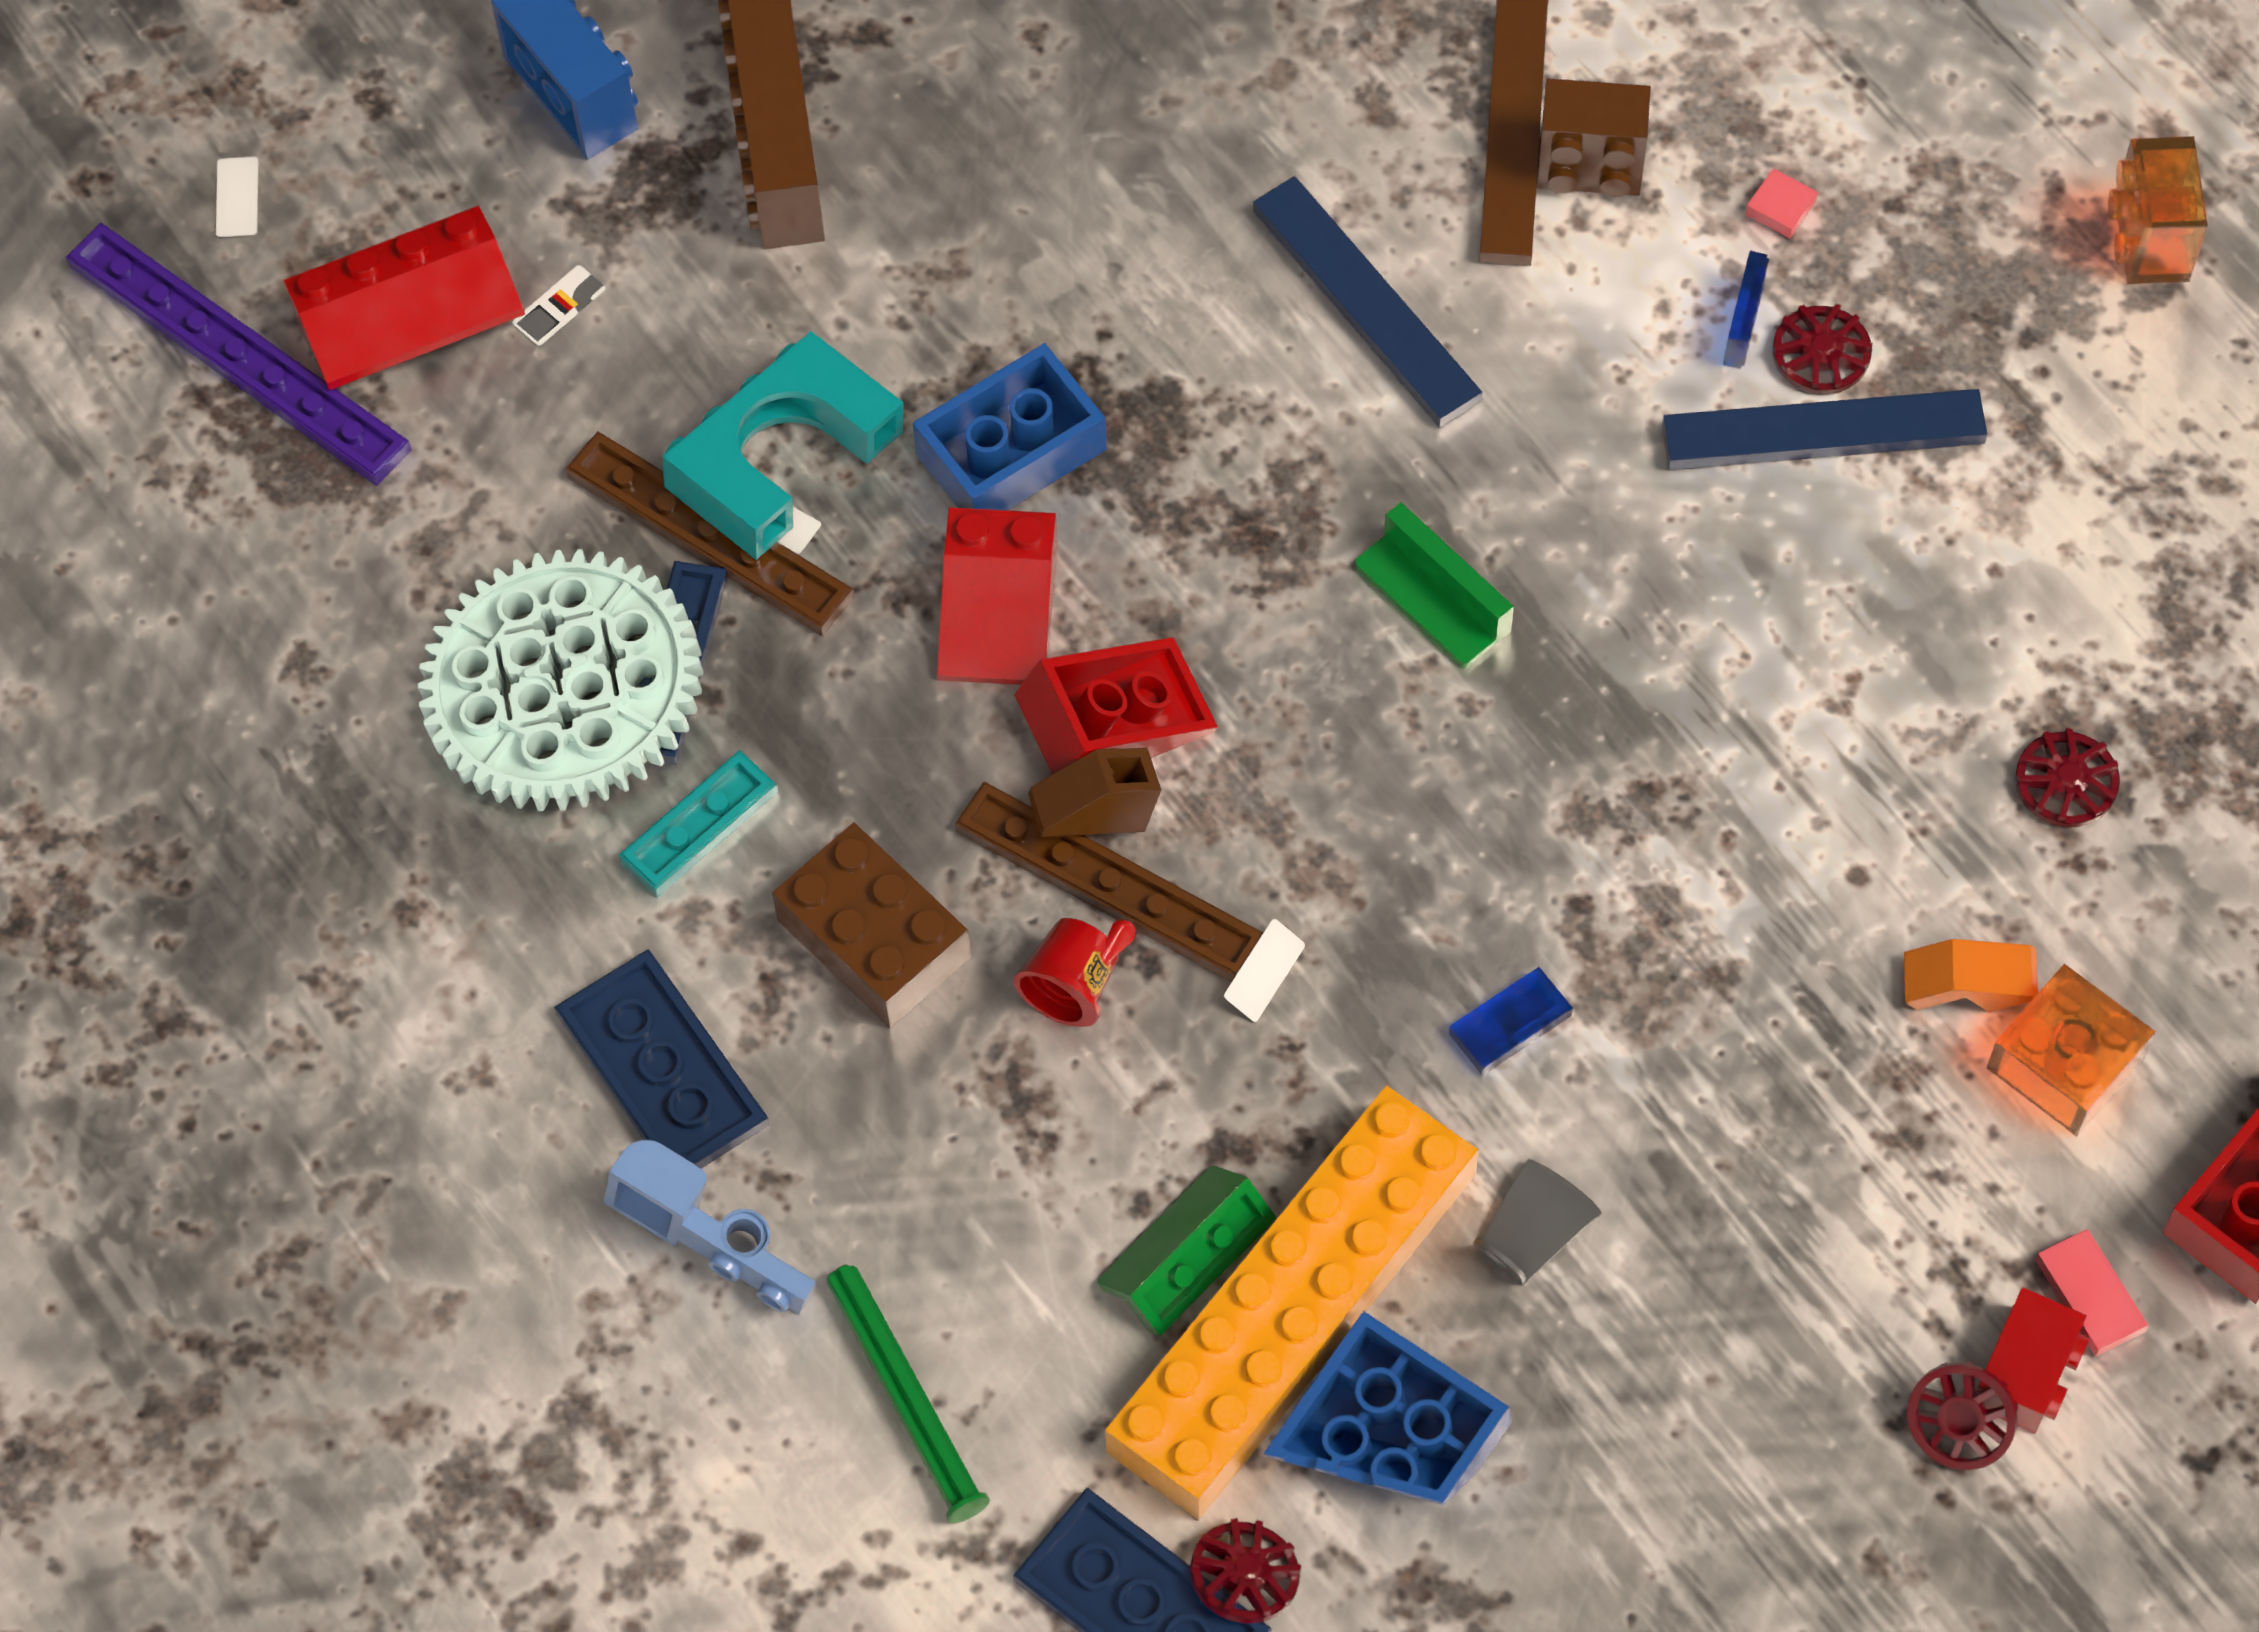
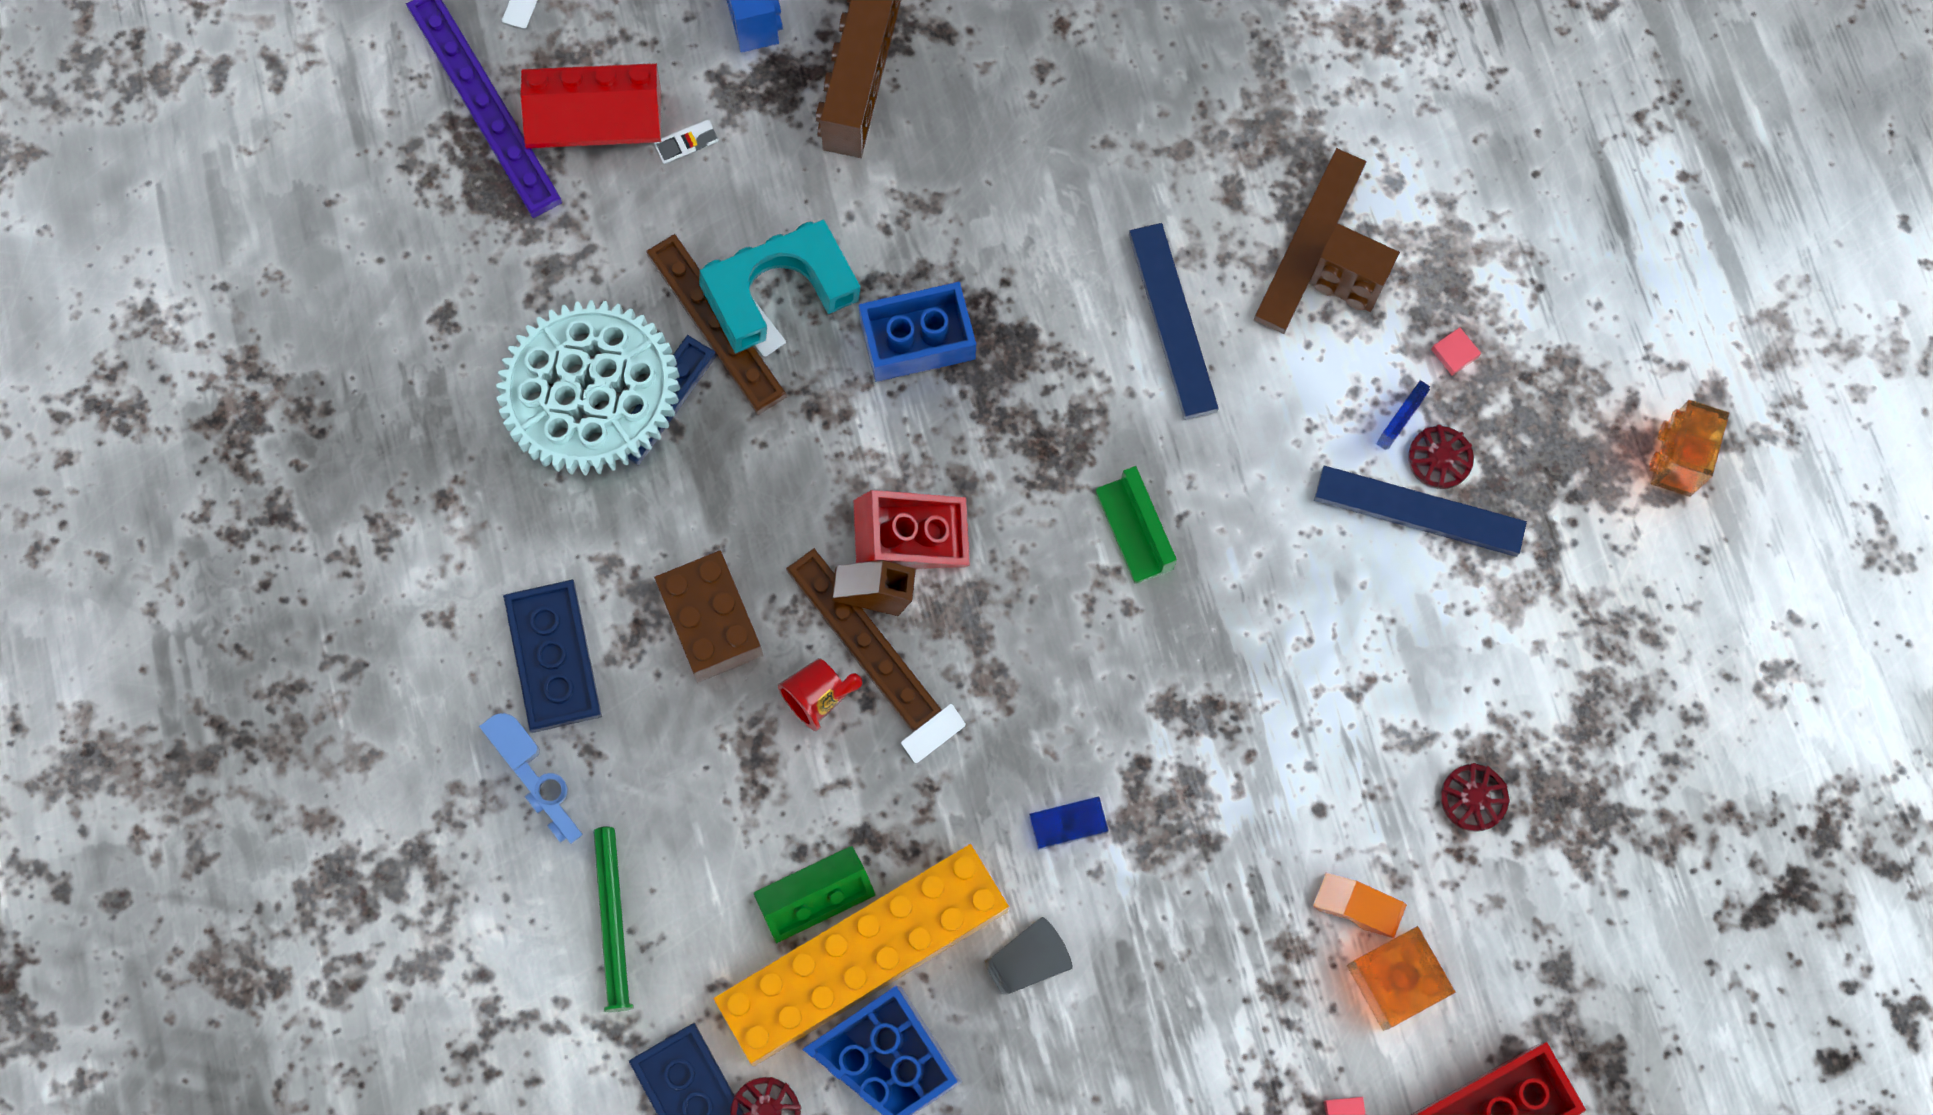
camera: 15 degrees right, 10 degrees up
teal tile [619,750,778,898] -> none
red slope [937,507,1058,685] -> none

